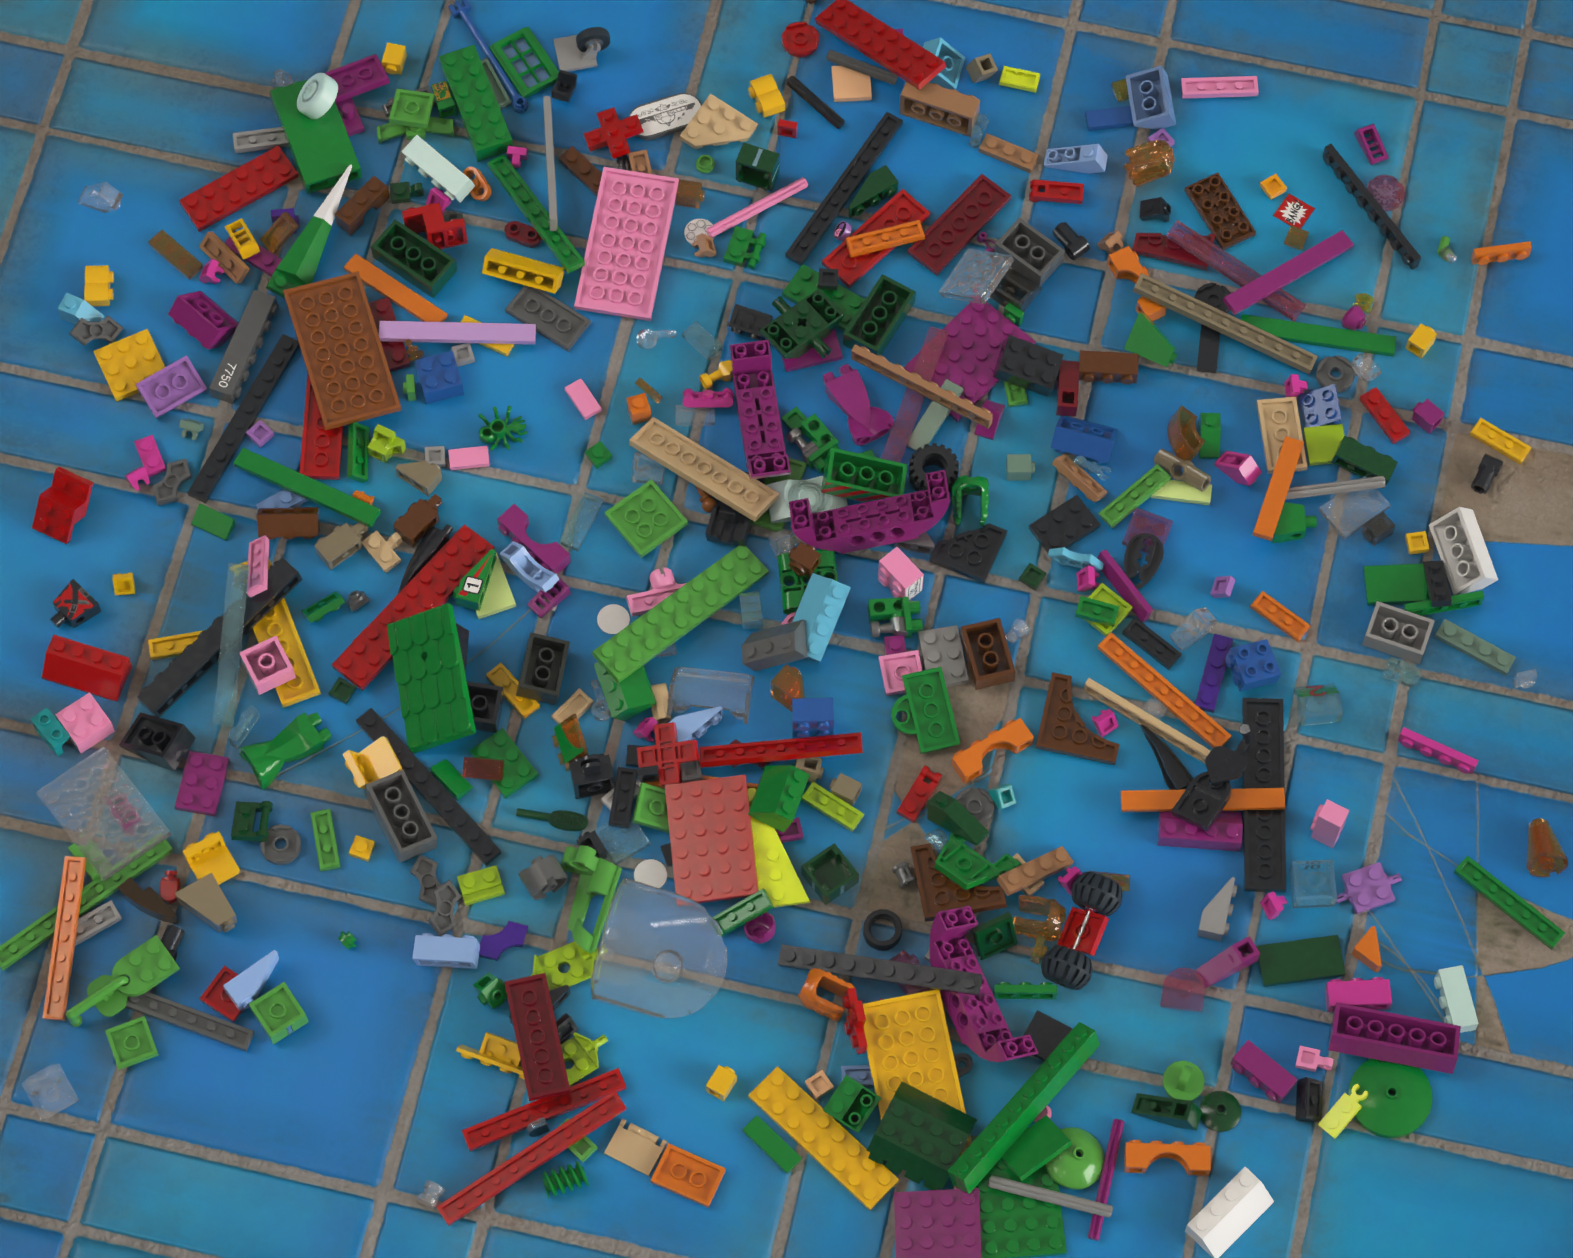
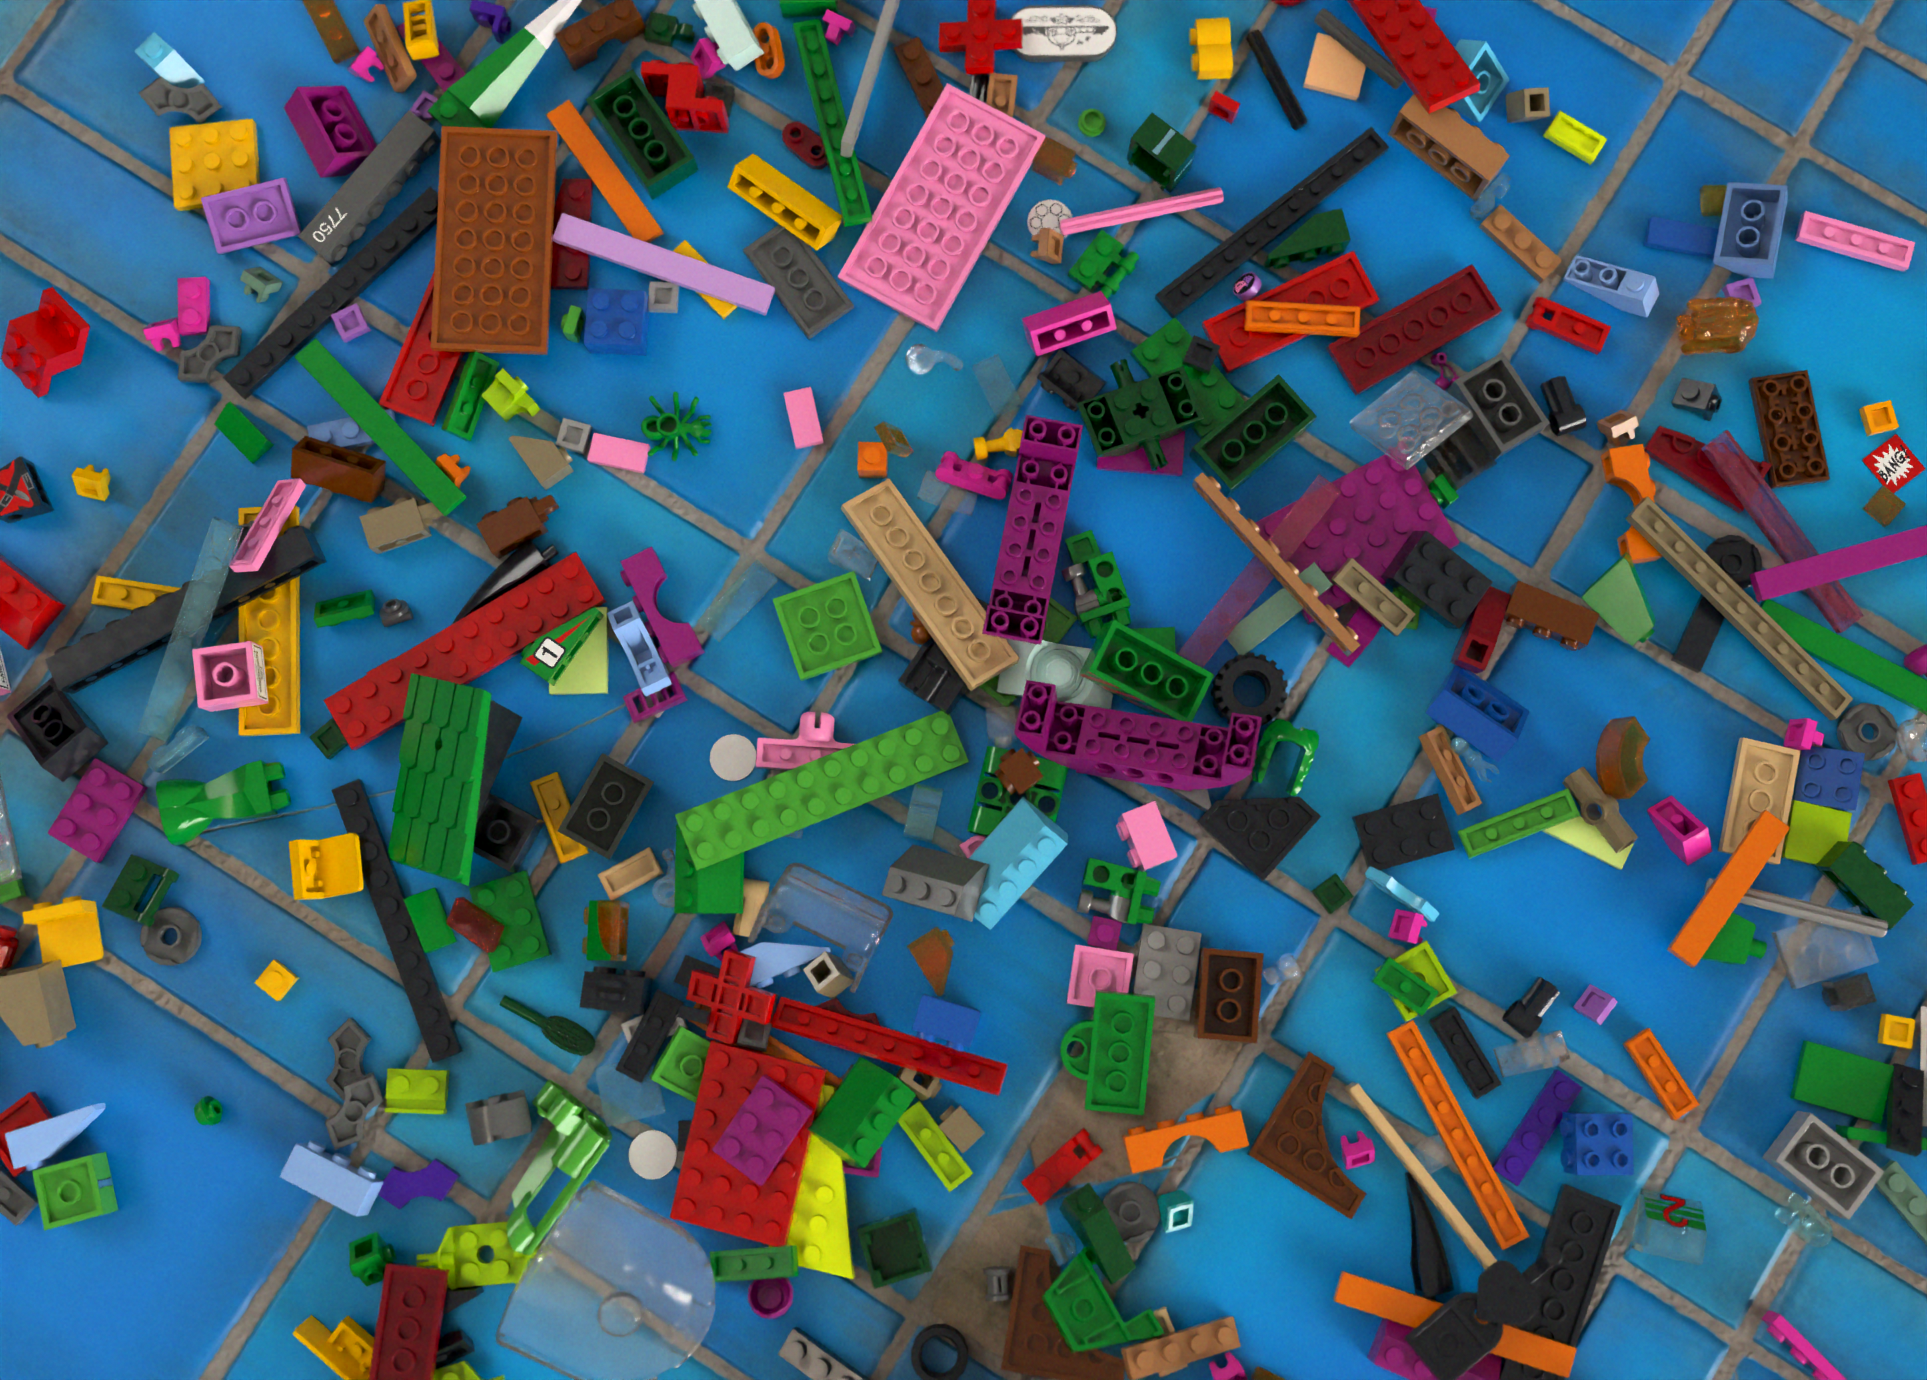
camera: 20 degrees right, 15 degrees up
yellow brick [84,265,114,307] -> none
clear orange tile [260,212,299,253] -> none
bright green tile [310,809,341,872] -> none
tan plate [361,531,403,573] -> none
dark grey brick [365,770,438,863] -> none
clear orange hair [405,339,424,362] -> none
black bracket [577,830,607,859] -> none
green plate [585,441,612,469] -> none
tan plate [679,94,758,149] -> none
magenta hips [823,364,894,446] -> none
sand green brick [1006,454,1035,481] -> none
magenta tile [1097,549,1153,623] -> none
clear pink plate [1122,508,1173,554] -> none
black piece [1124,533,1164,590] -> none
green slope [1198,413,1221,459] -> none
none -> medium lavender tile [409,91,438,121]
none -> magenta plate [712,1074,814,1186]
none -> dark tan brick [803,951,855,999]
none -> dark pink brick [1021,291,1117,357]
none -> dark tan plate [1331,558,1416,636]
none -> black piece [1502,977,1560,1039]

